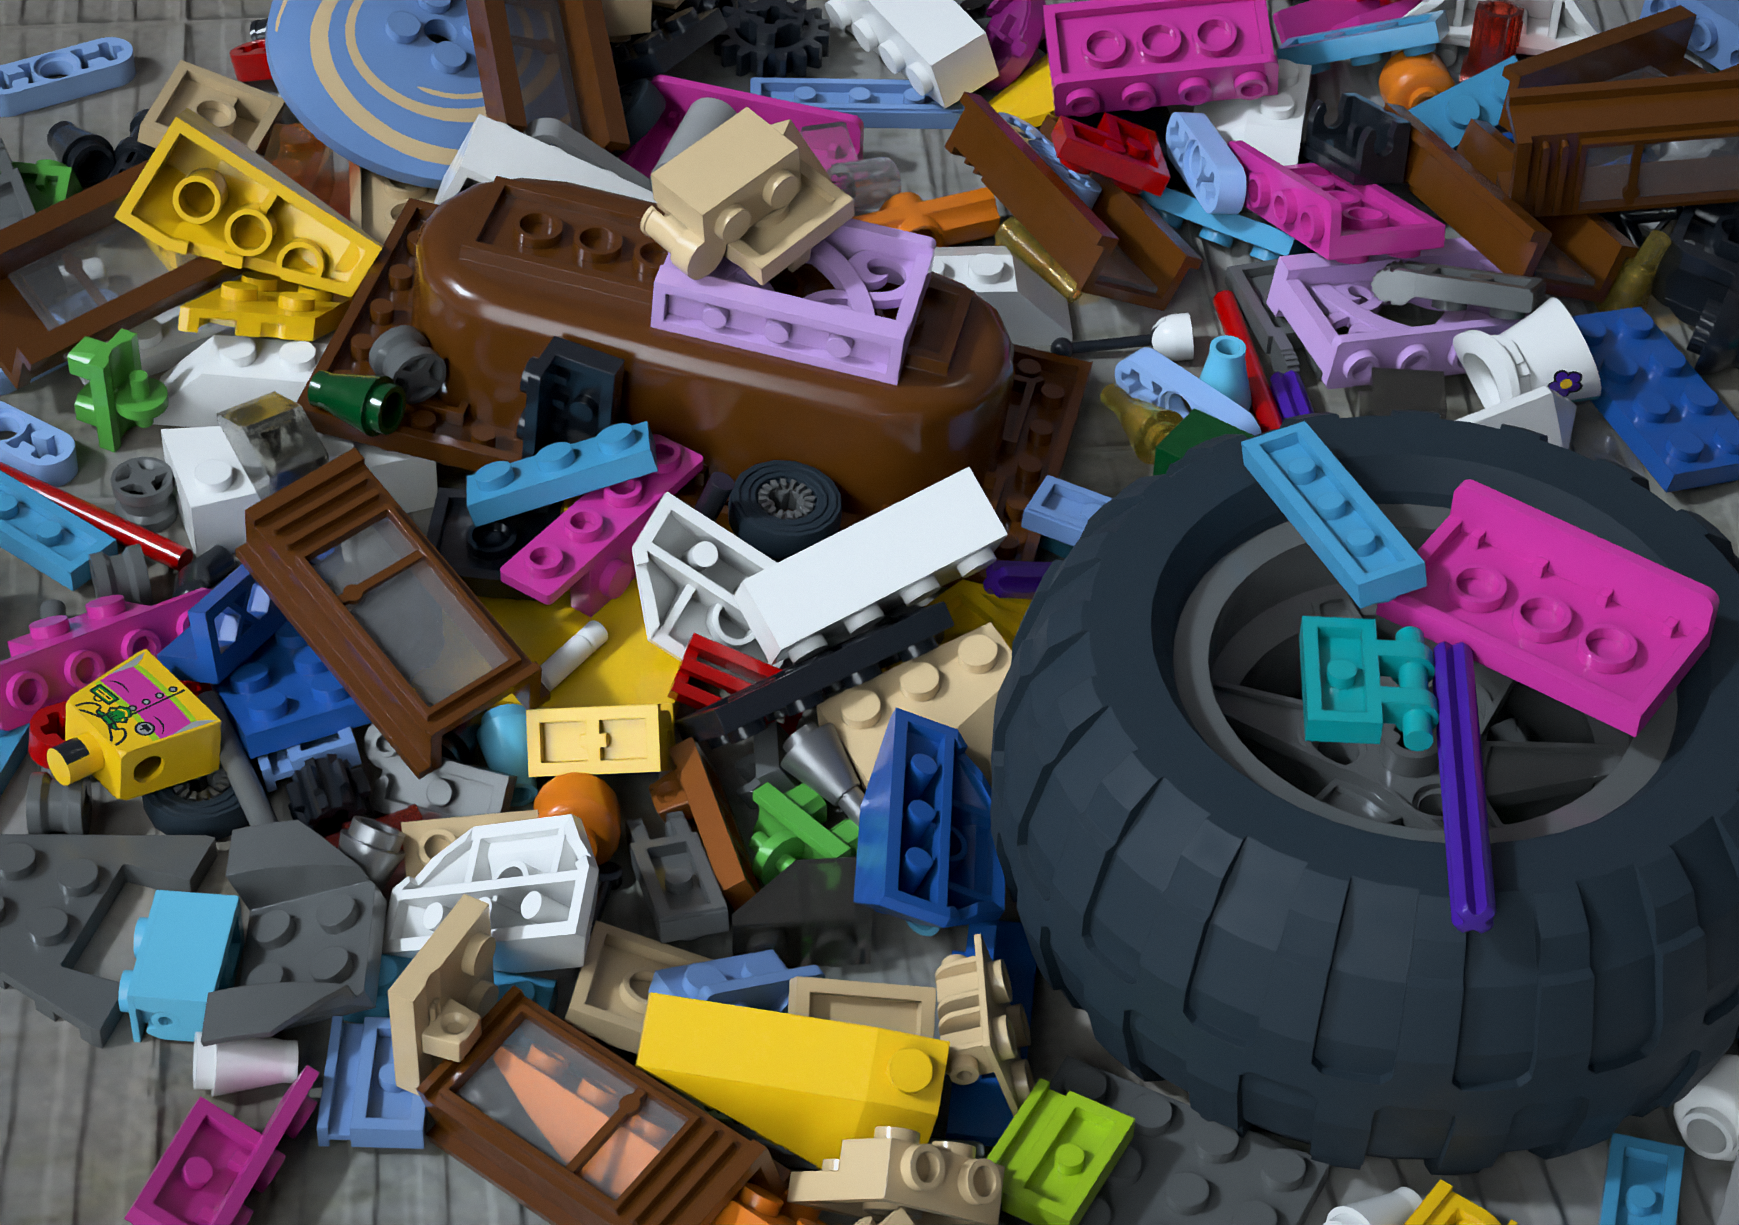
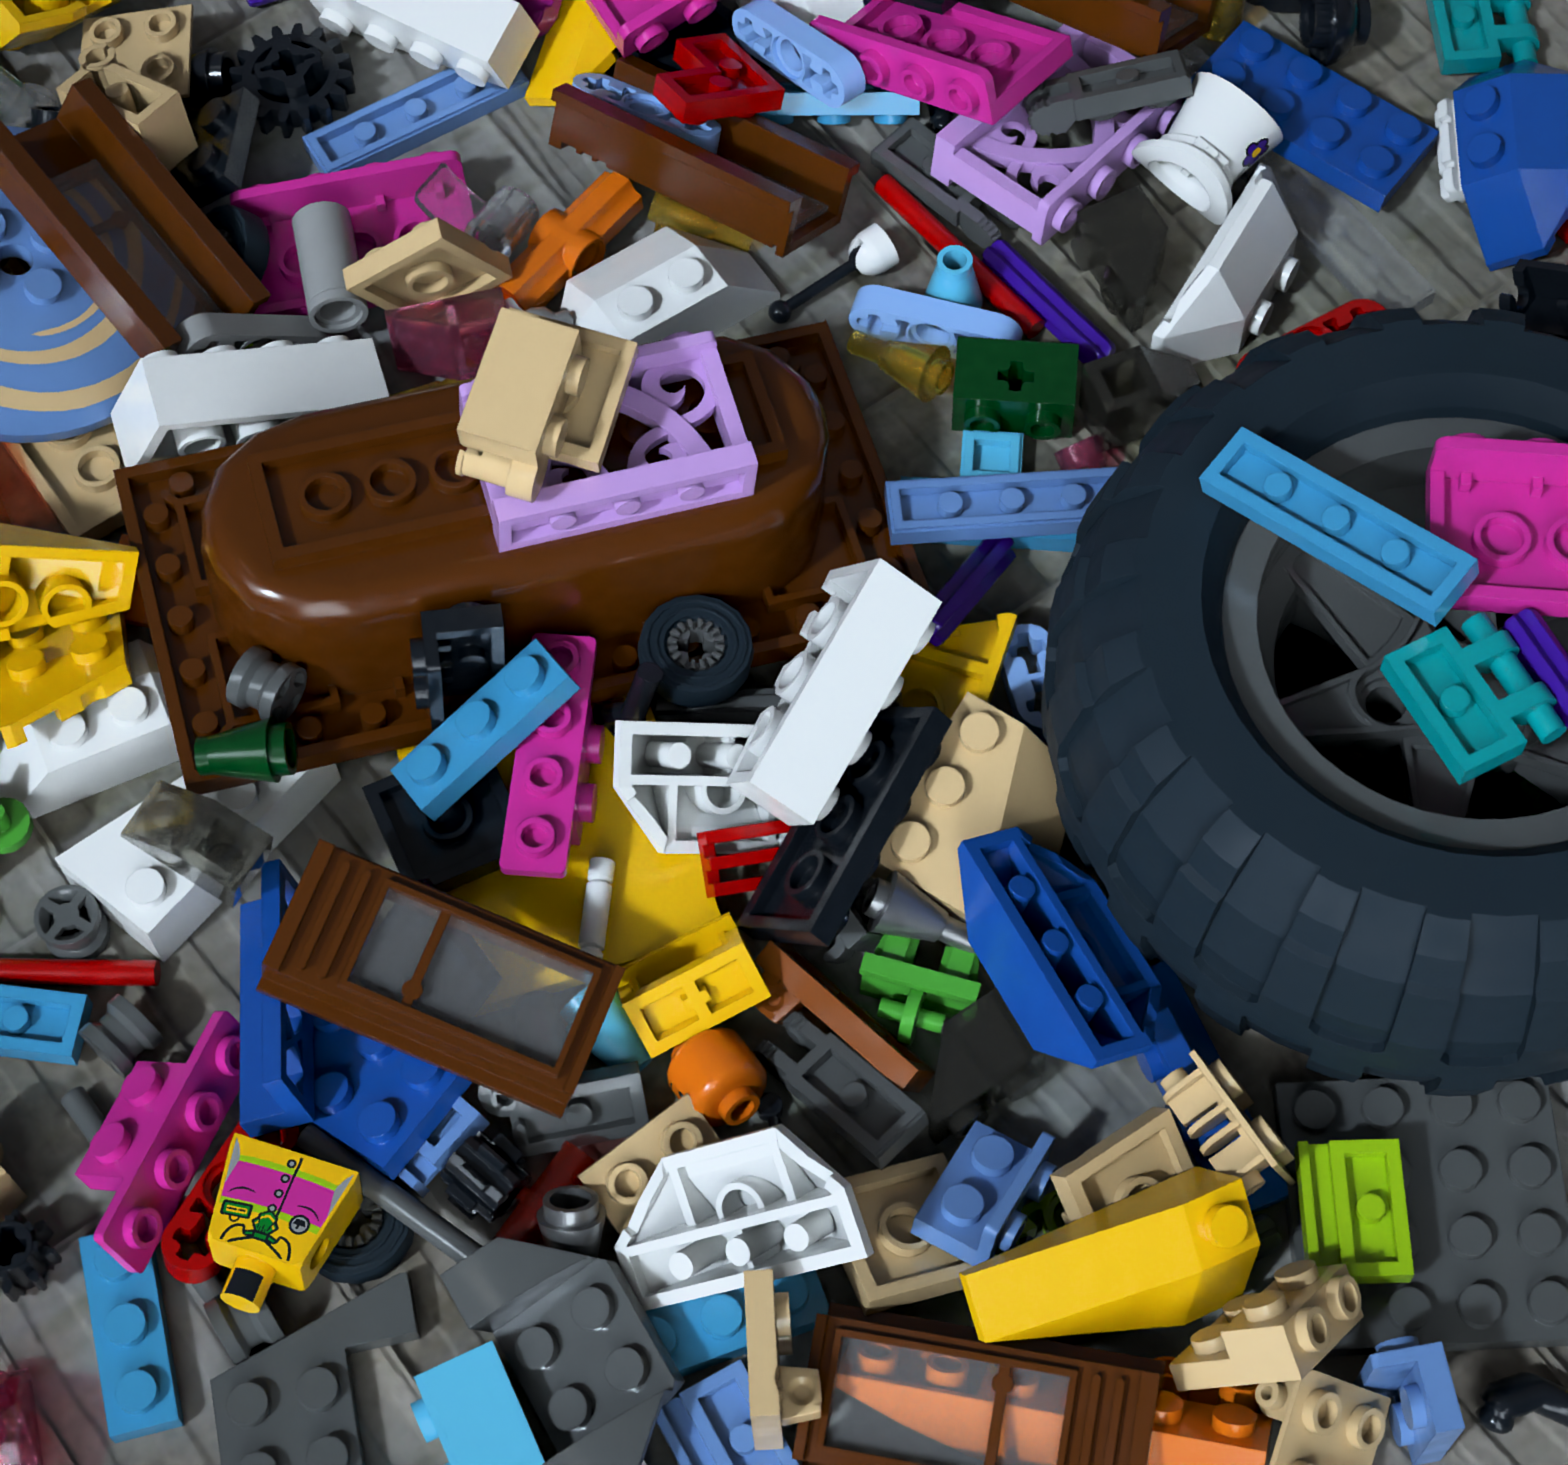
camera: 25 degrees left, 20 degrees up
black arm [173,544,236,598] -> none

